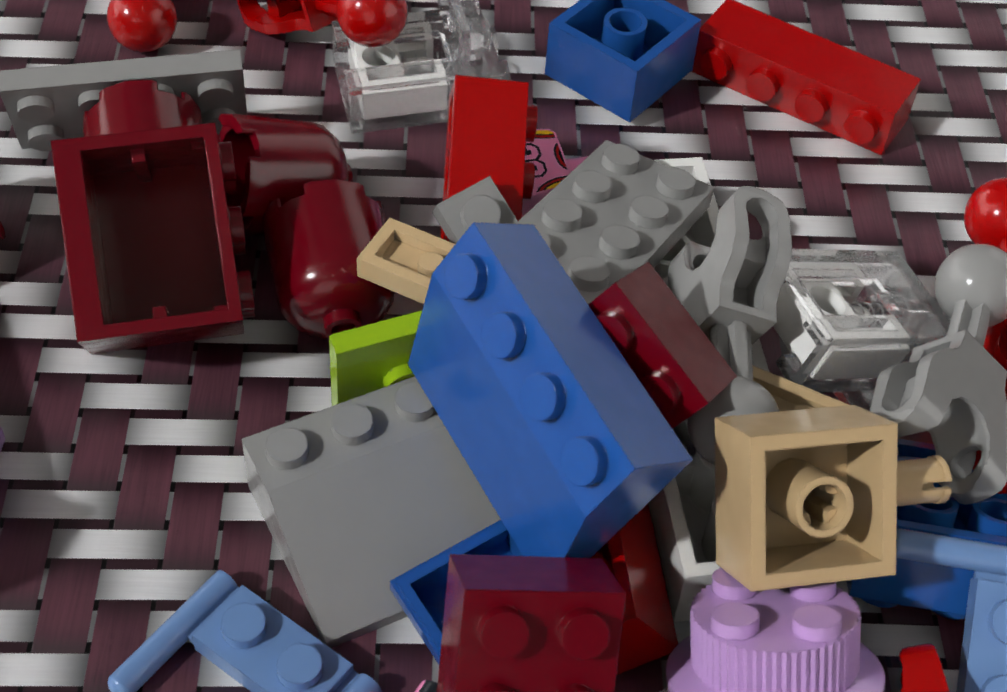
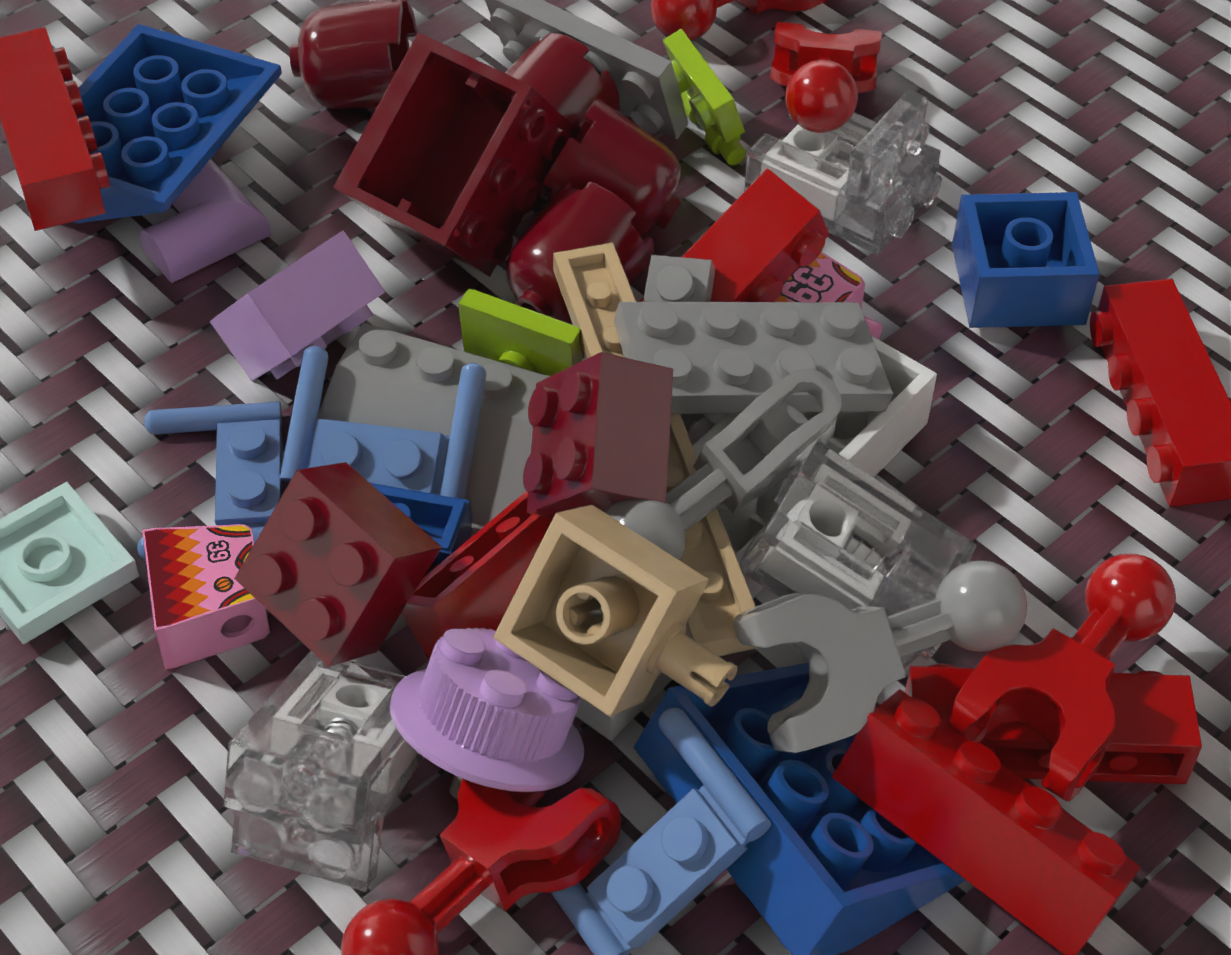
camera: 50 degrees right, 0 degrees up
blue slope [408,222,693,558] -> none
none -> lavender brick [210,230,385,381]
none -> medium blue plate [280,346,487,499]
none -> lime plate [663,29,746,165]

